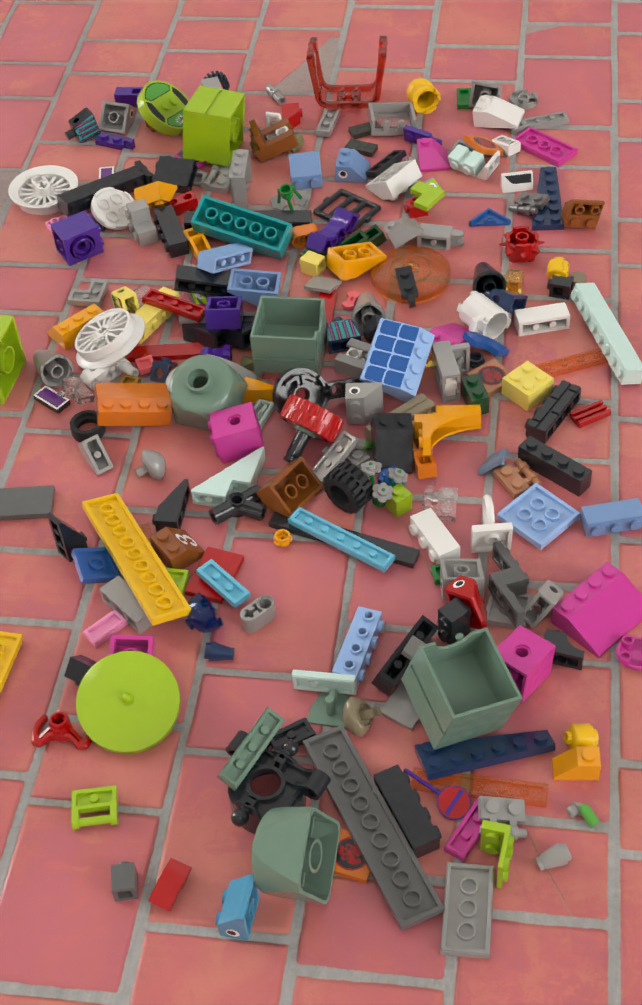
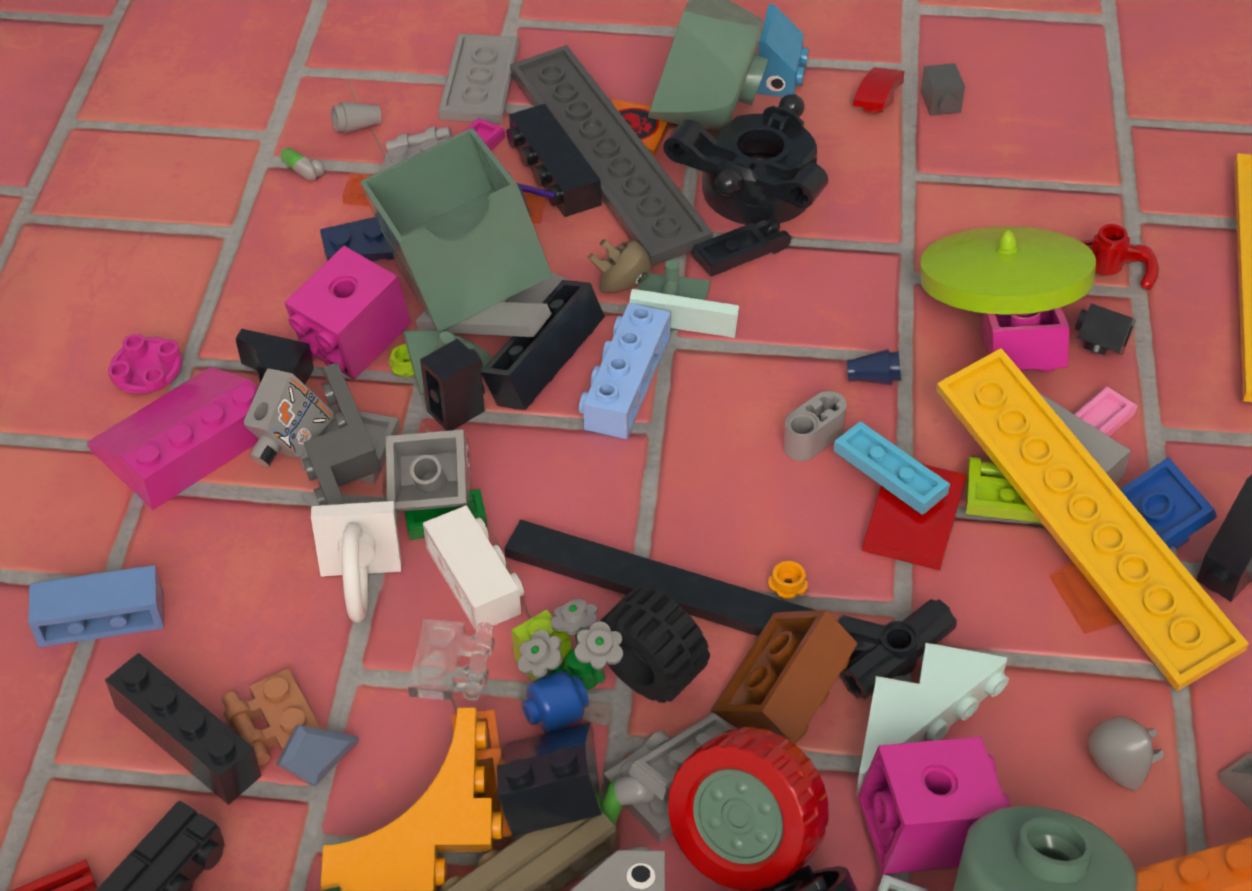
camera: 175 degrees right, 0 degrees up
lime plate [71,785,119,830] -> none
dark orange slope [150,527,205,569] -> none
black slope [152,479,190,532] -> none
clear blue cylinder [185,592,224,633] -> none
sand green tile [217,707,285,791] -> none
medium azure tile [288,507,396,573] -> none
red slope [444,575,487,630] -> none
lime bracket [480,820,515,889] -> none
light blue plate [497,483,580,550] -> none
light orange slope [552,746,601,780] -> none
yellow head [563,723,599,749] -> none

